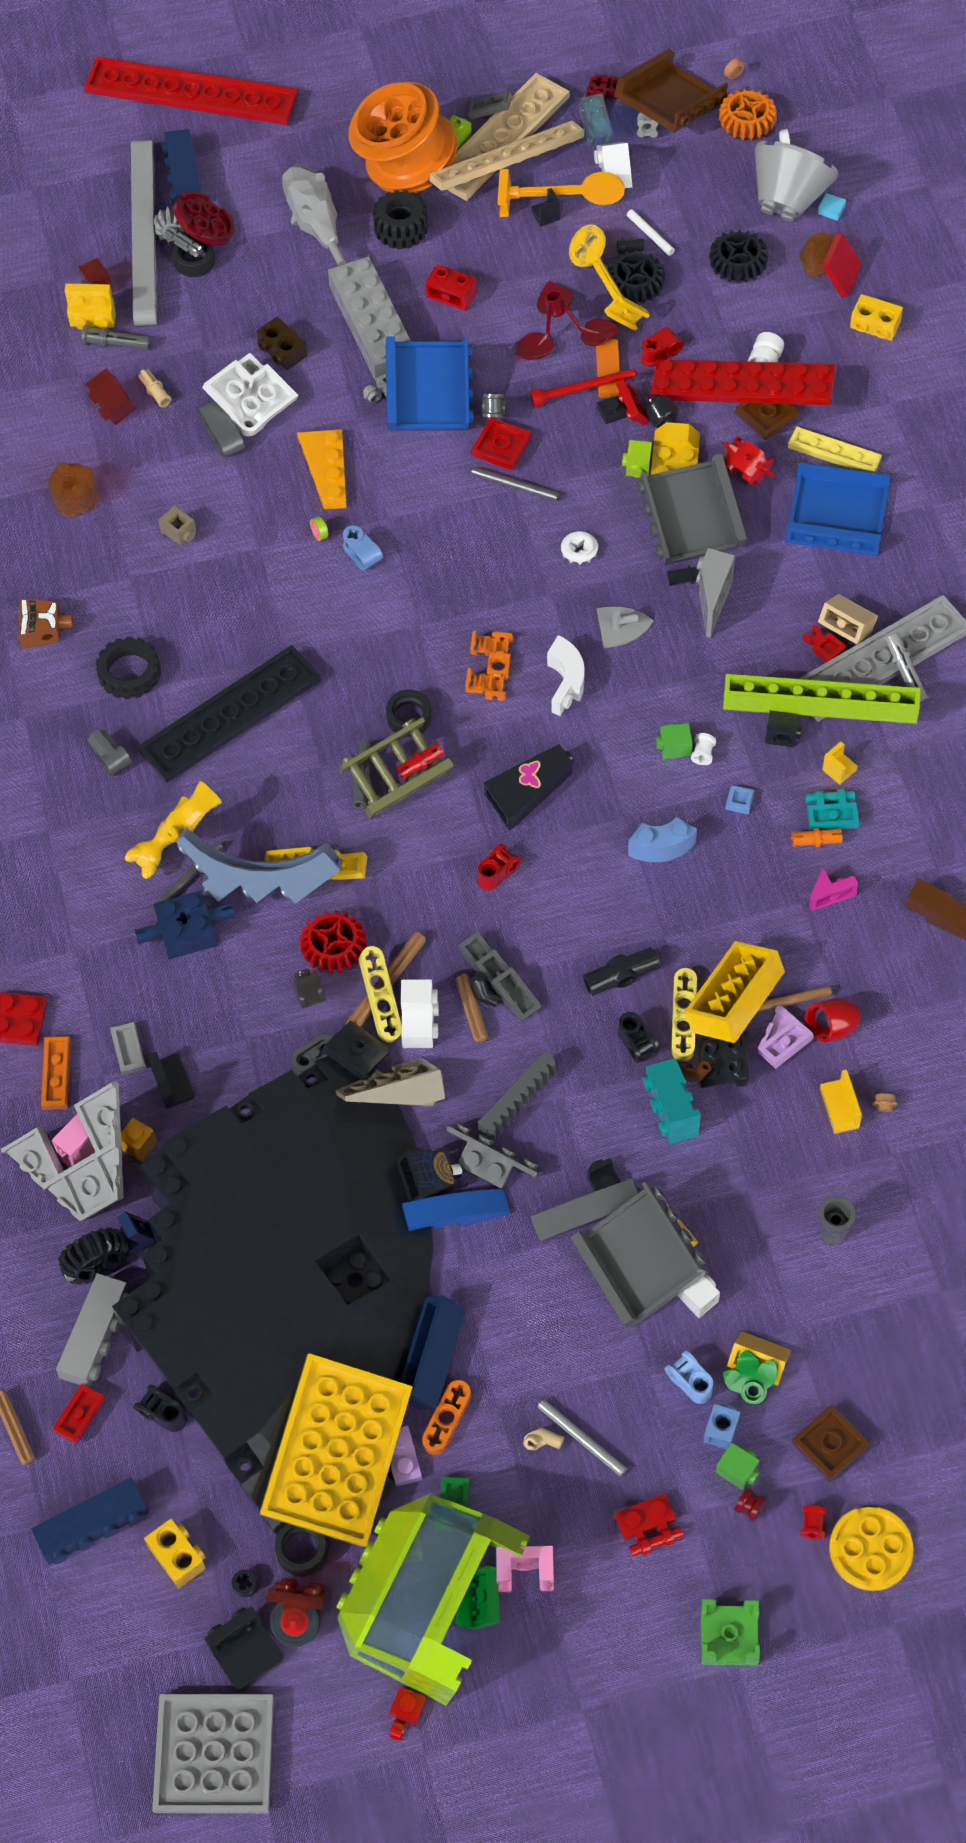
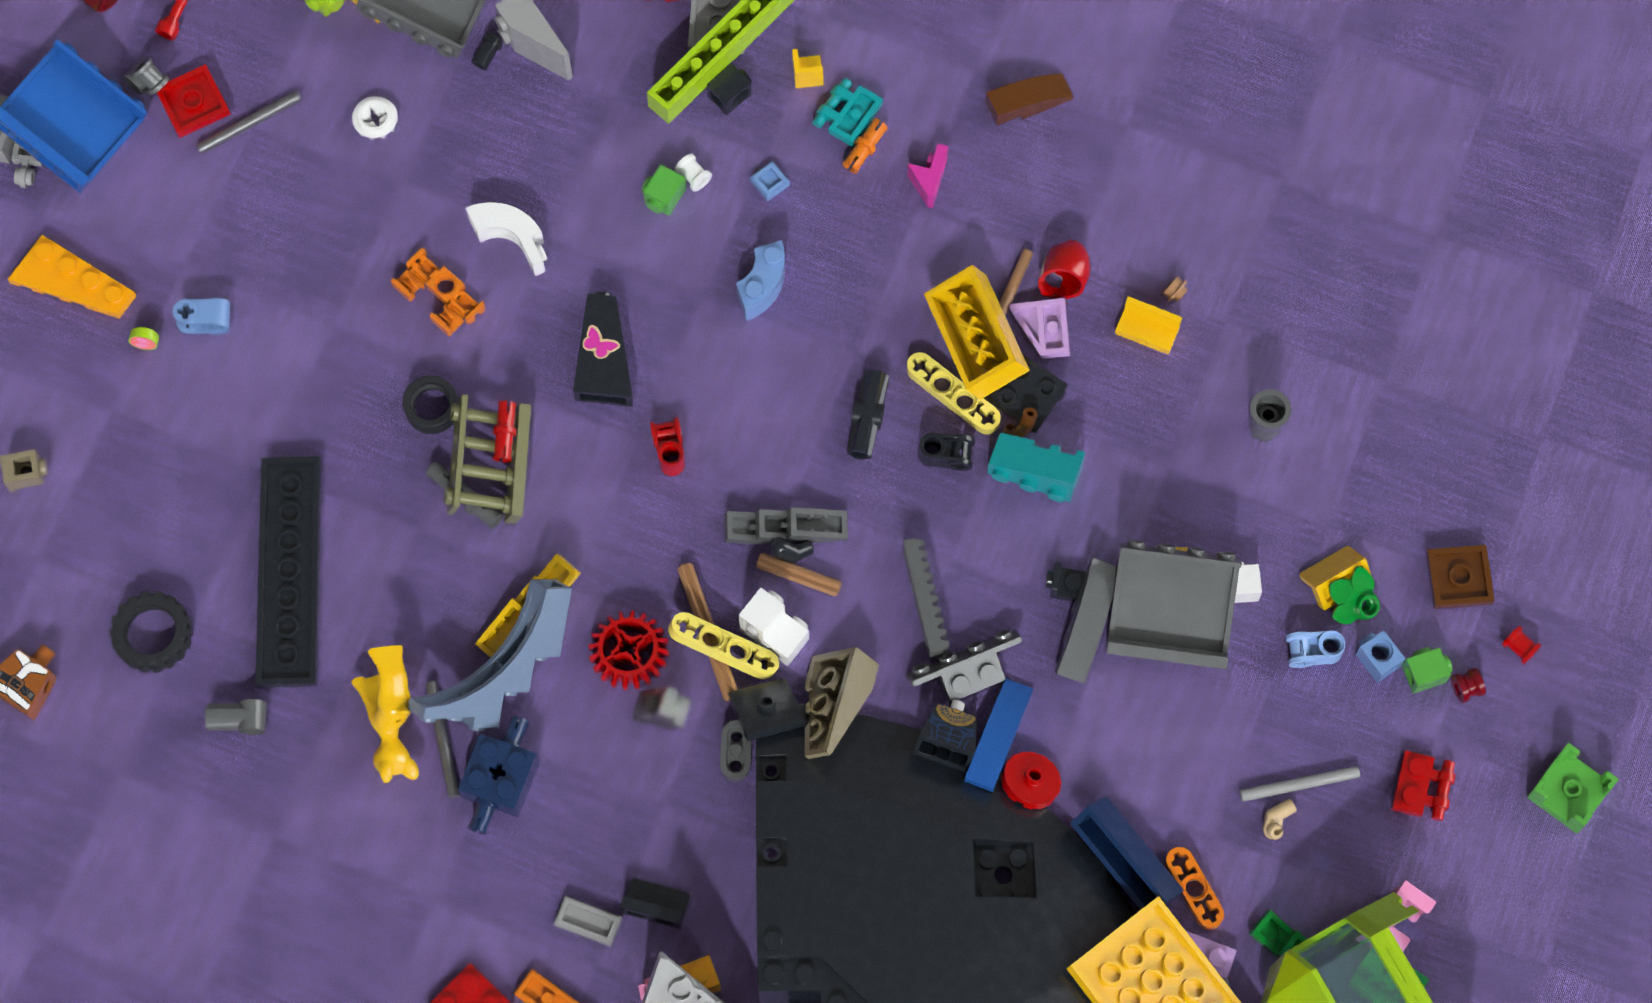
camera: 55 degrees left, 10 degrees up
light grey shield [596,607,654,648] -> none
yellow tile [829,1507,914,1591] -> none
none -> red plate [1001,752,1062,809]

